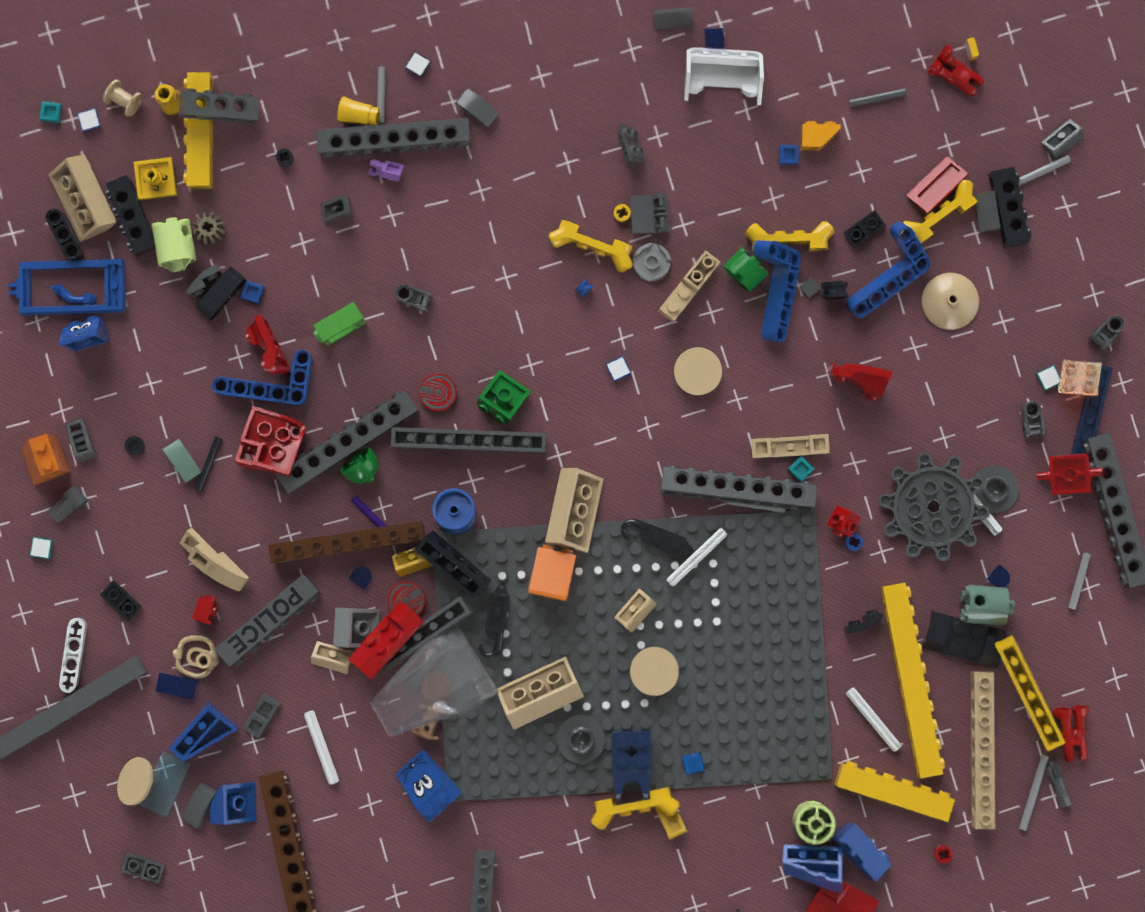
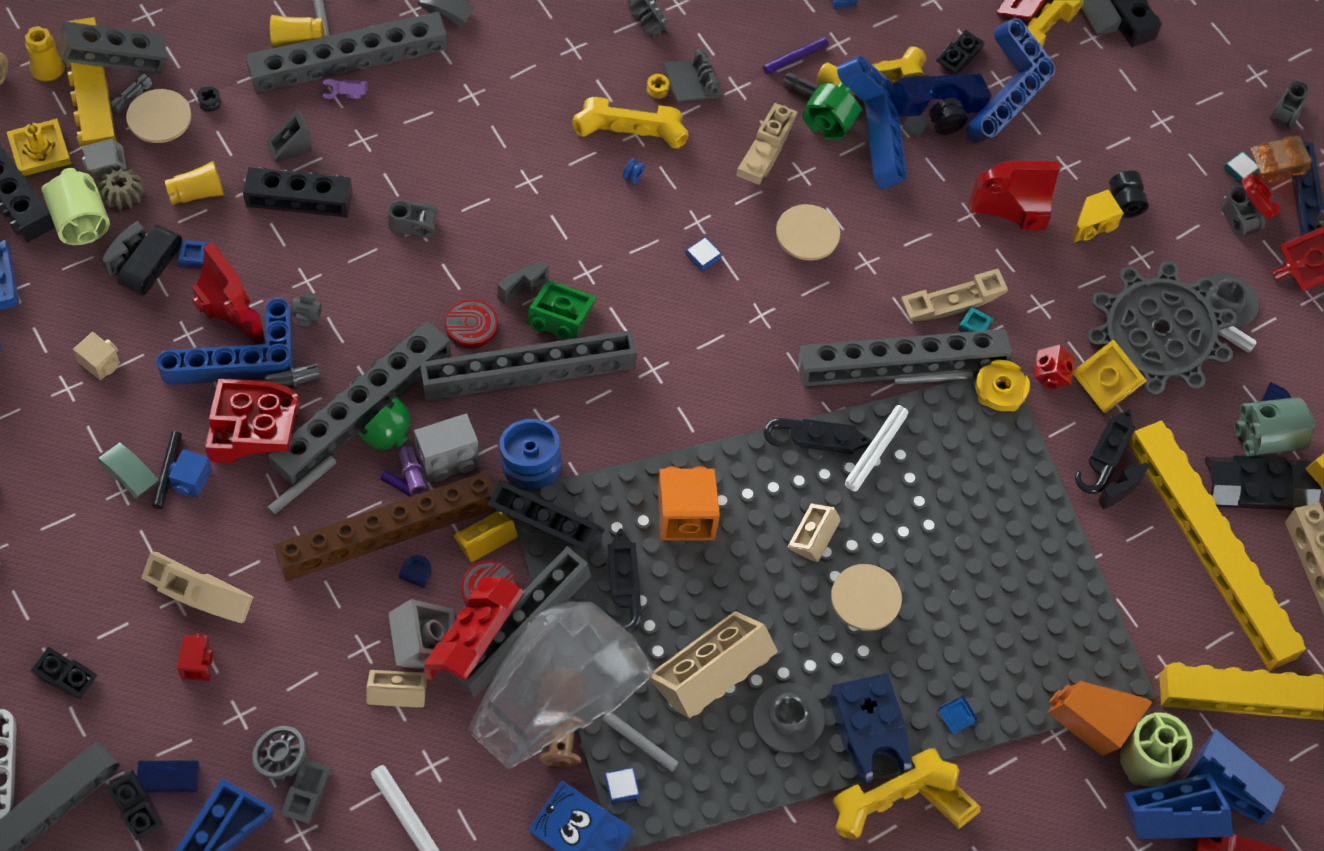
camera: 25 degrees left, 25 degrees down
black tile [125,436,145,456] -> none
tan piece [173,635,219,679] -> none
dark grey brick [215,574,321,667] -> none
bright green window [313,302,367,346] -> none
tan slope [545,468,604,553] -> none
light grey tile [633,243,671,281] -> none
blue bush [845,534,863,551] -> none
white axle [846,688,901,752] -> none
tan dish [921,273,979,330] -> none
none -> tan brick [73,331,120,381]
none -> light grey brick [82,139,127,177]
none -> black slope [105,769,163,841]
none -> dark grey axle [110,74,152,114]
none -> tan piece [127,89,192,143]
none -> yellow plant [165,161,224,205]
none -> blue brick [168,449,212,498]
none -> black brick [243,167,353,218]
none -> dark grey wheel [253,726,308,781]
none -> dark grey axle [265,363,320,388]
none -> light grey bar [267,455,337,515]
none -> dark grey gear [291,293,322,327]
none -> medium lavender axle [399,446,427,496]
none -> light grey brick [414,413,479,483]
none -> dark grey slope [497,262,549,304]
none -> light grey bar [602,711,679,772]
none -> white tile [604,767,640,804]
none -> dark purple bar [763,37,829,74]
none -> dark grey axle [783,73,818,98]
none -> clear blue arch [889,74,992,117]
none -> yellow plate [975,360,1030,411]
none -> orange slope [1047,681,1152,756]
none -> yellow slope [1072,190,1123,243]
none -> yellow plate [1072,340,1147,413]
none -> black plate [1075,409,1136,494]
none -> black wheel [1109,171,1149,218]
none -> red tile [1242,174,1280,219]

